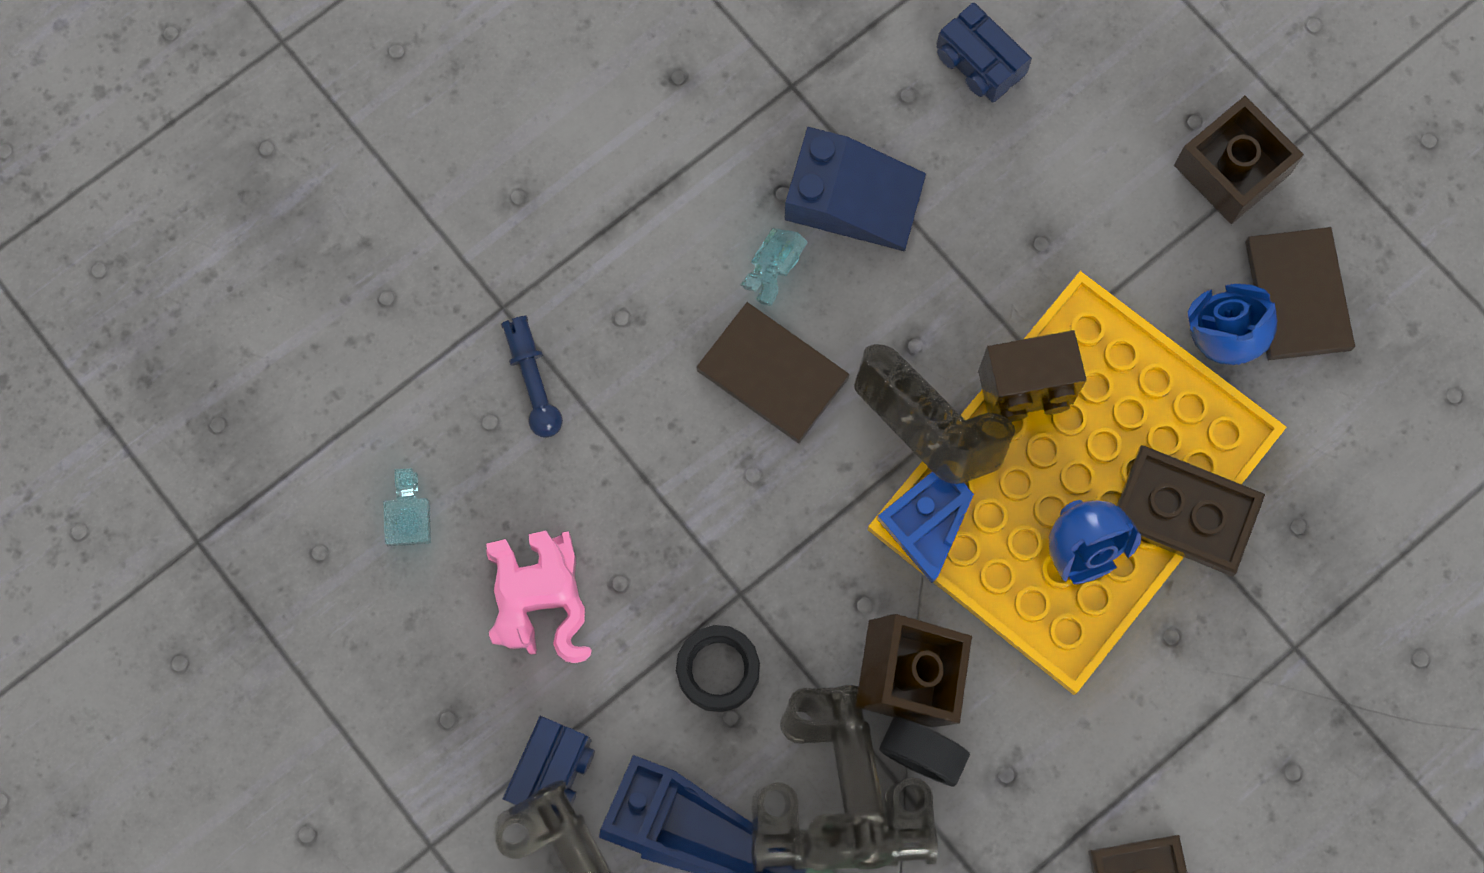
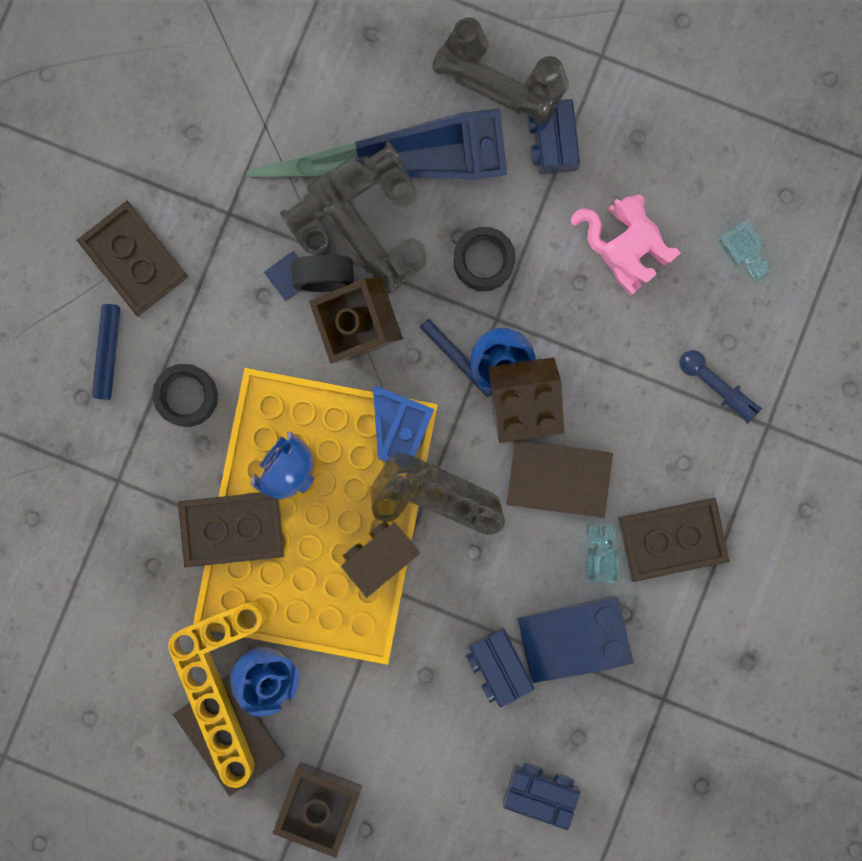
camera: 150 degrees right, 10 degrees up
none -> dark blue axle [92,304,121,400]
none -> black tyre [152,364,218,427]
none -> yellow beam [168,601,266,788]
none -> dark blue sticker [264,251,299,301]
none -> dark blue bar [420,319,491,397]
none -> dark blue brick [466,627,535,708]
none -> blue cylinder [470,328,537,393]
none -> dark brown brick [488,357,564,443]
none -> dark brown tile [618,497,730,582]

